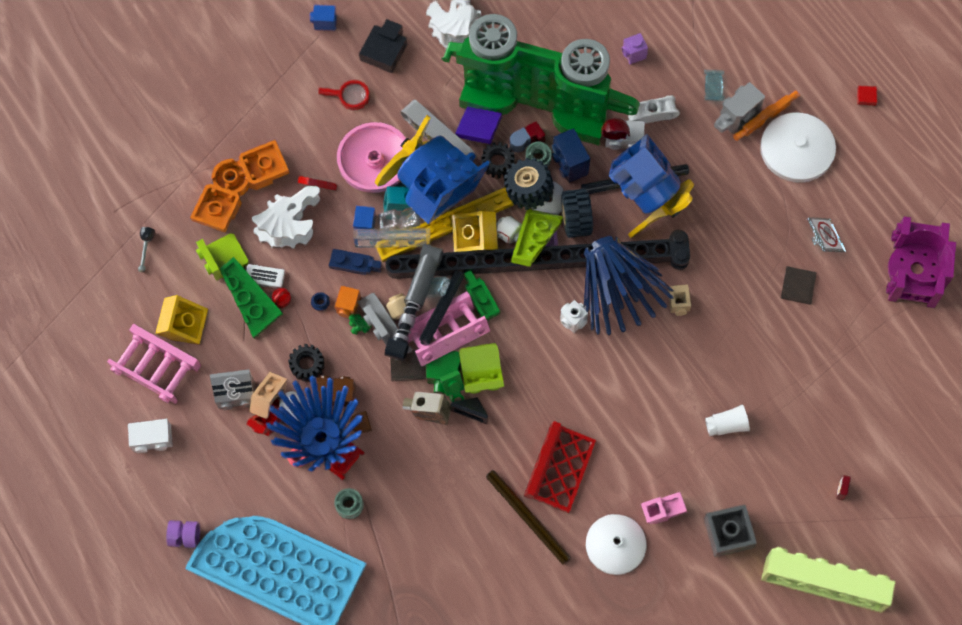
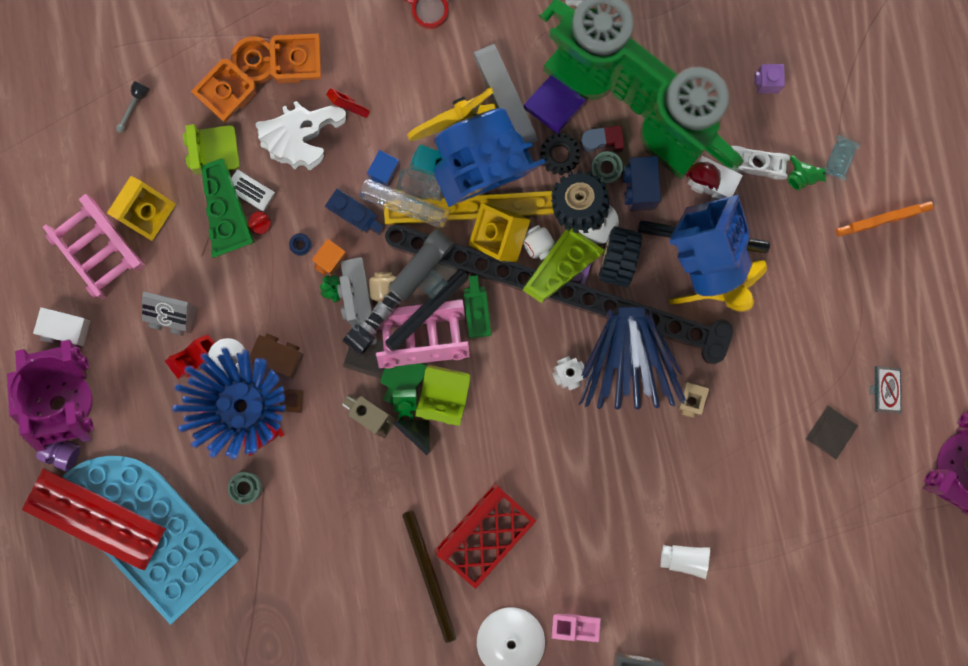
camera: 15 degrees right, 15 degrees up
light nougat panel [249,372,287,419] -> none
black tyre [288,344,325,382] -> none
bright pink dish [337,122,406,193] -> none
light grey hinge [714,82,766,133] -> none
white dish [760,113,836,182] -> none
none -> magenta piece [7,339,94,452]
none -> red plate [22,468,166,570]
none -> green animal [787,155,826,191]

